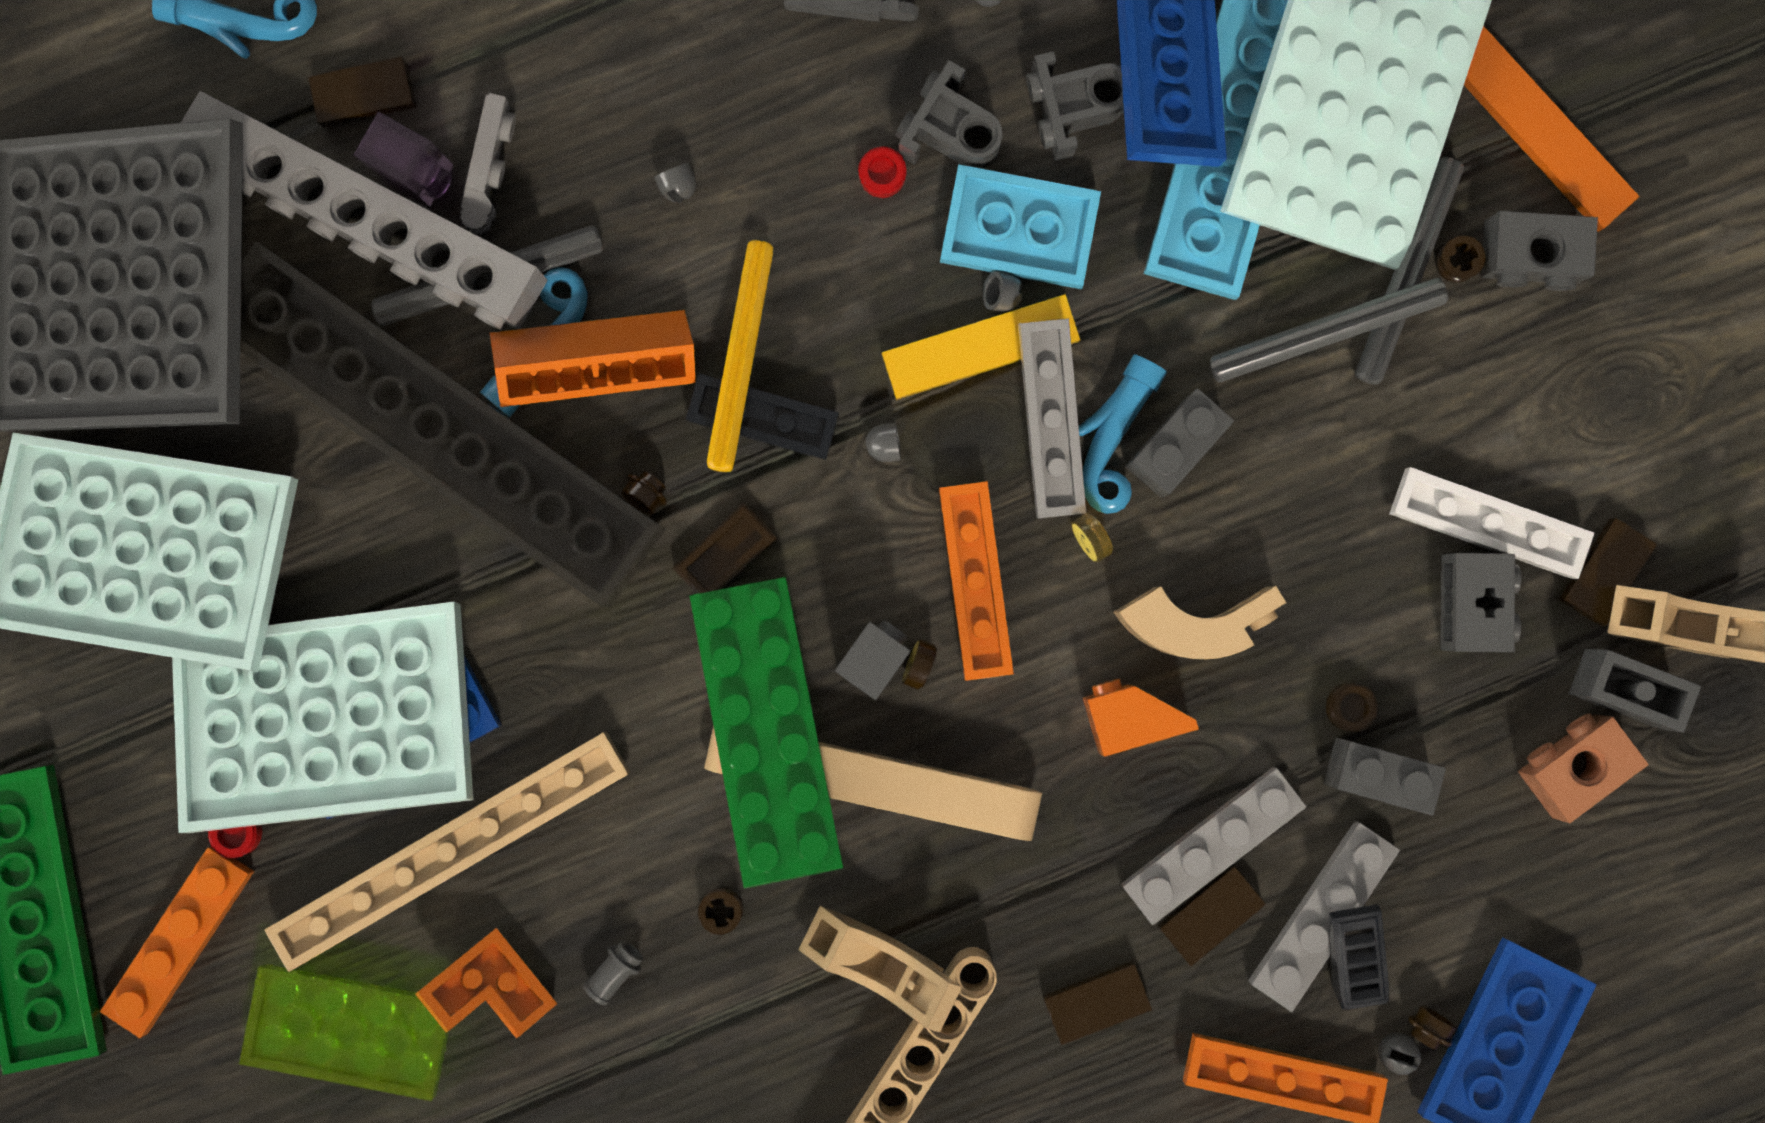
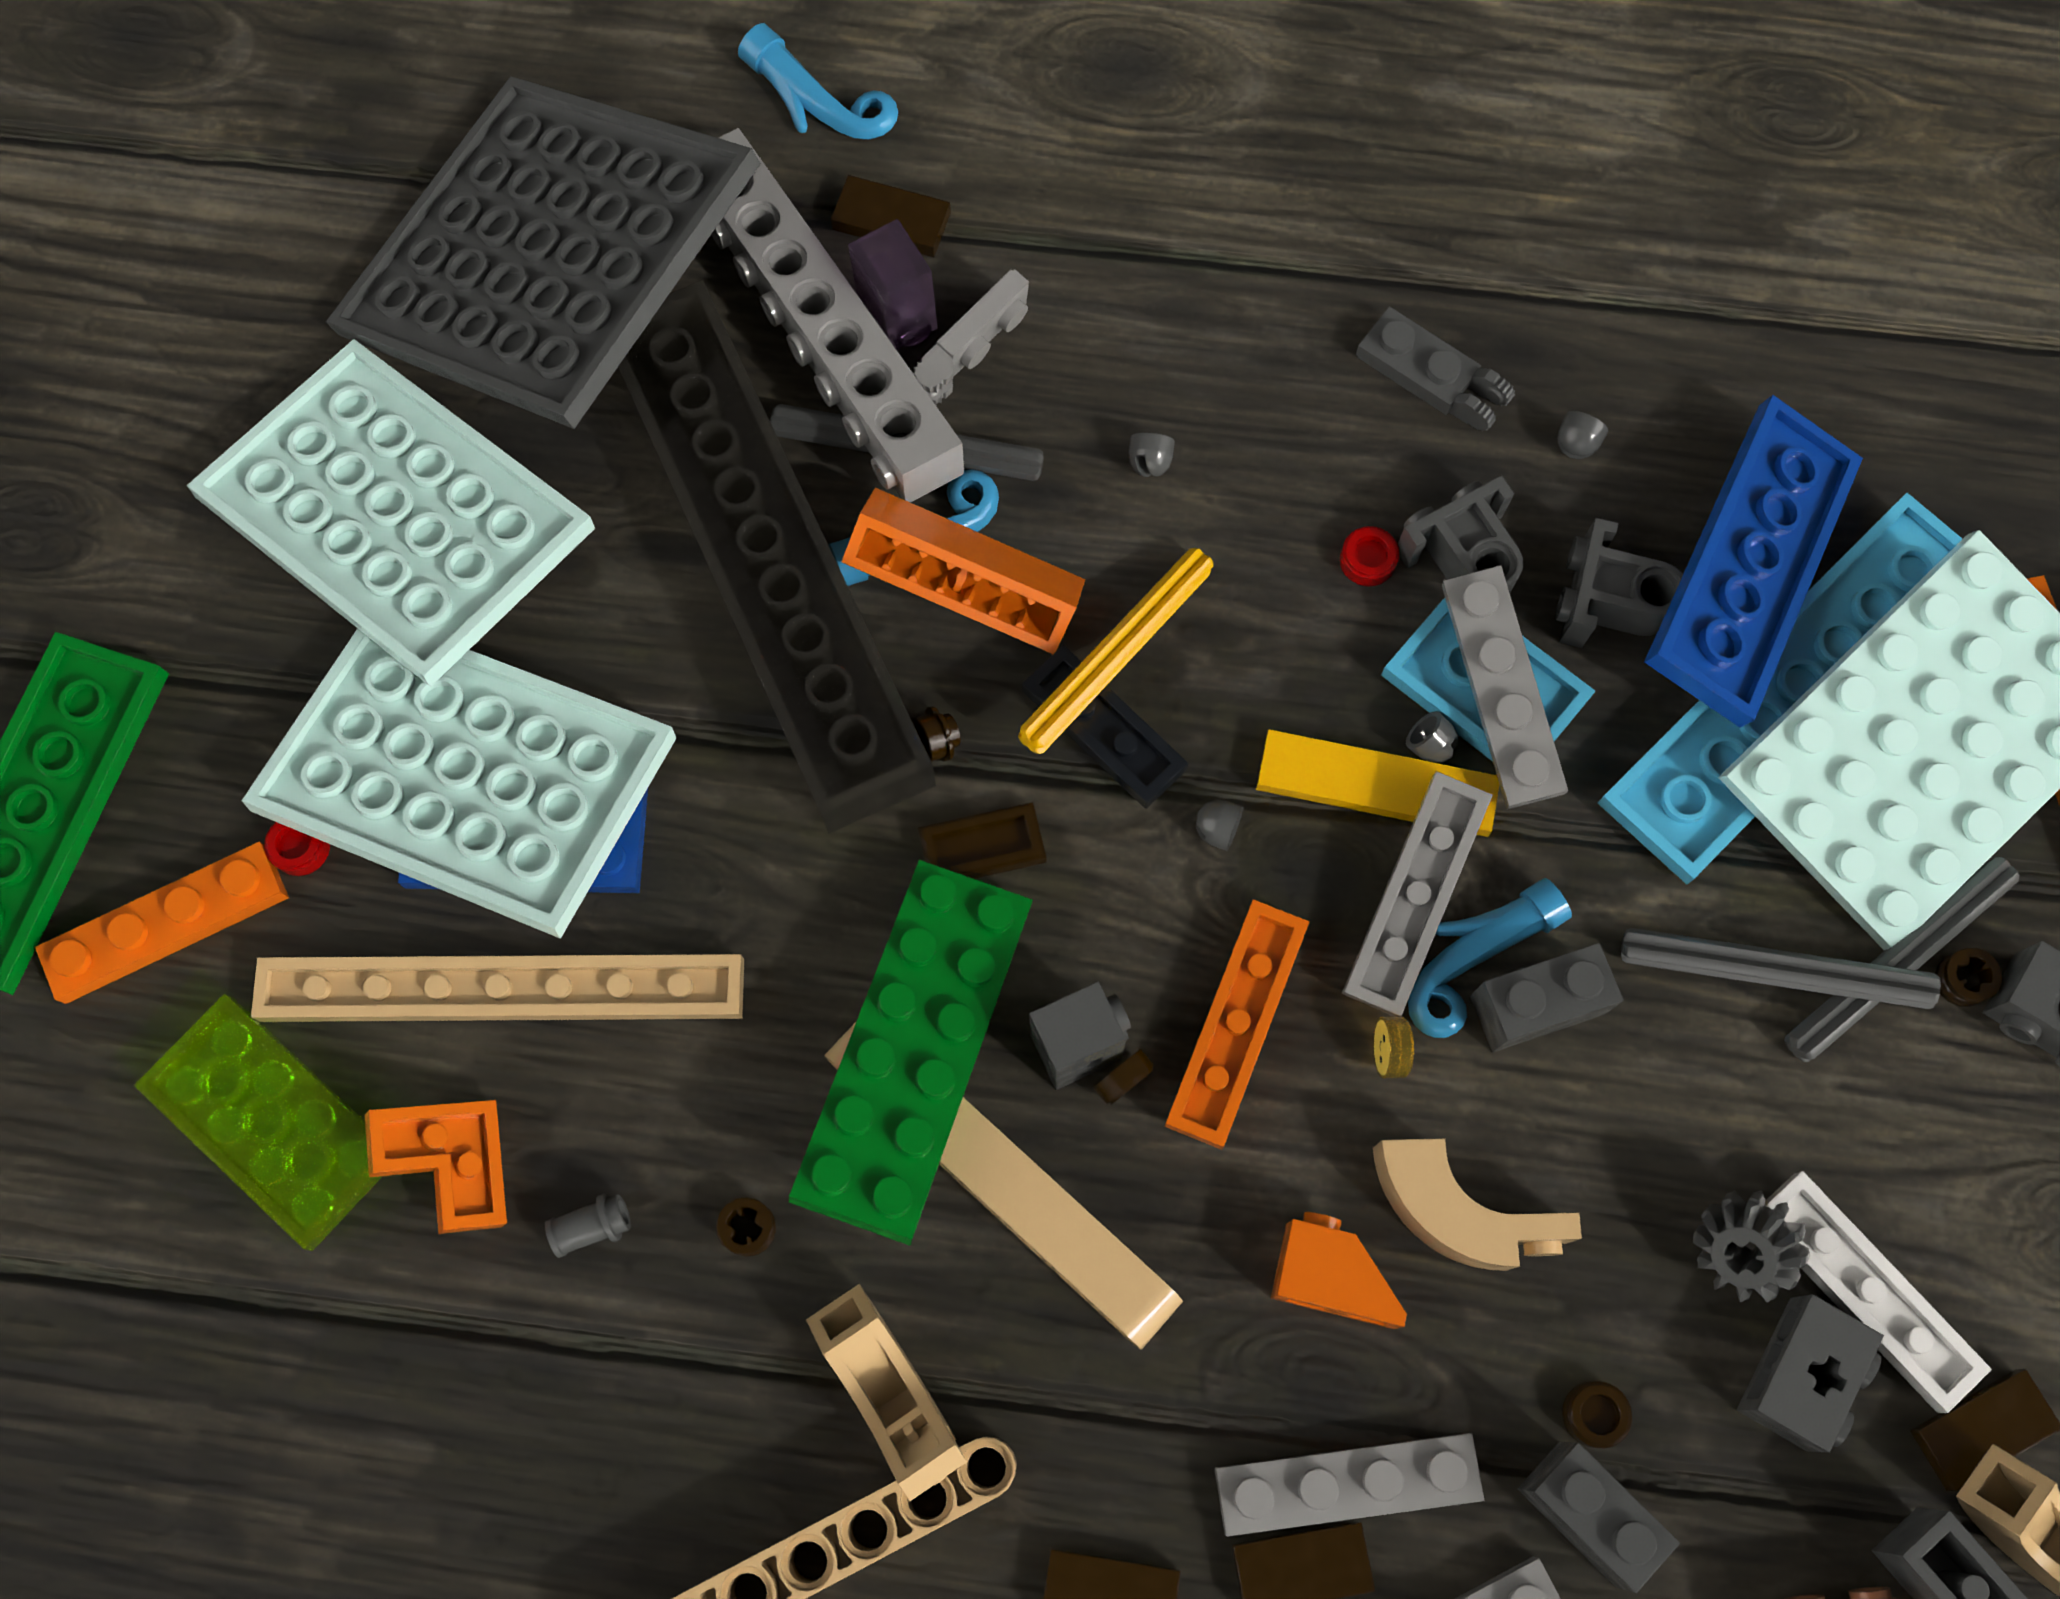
camera: 30 degrees right, 15 degrees down
none -> light grey plate [1442,565,1568,809]
none -> dark grey gear [1693,1190,1810,1303]

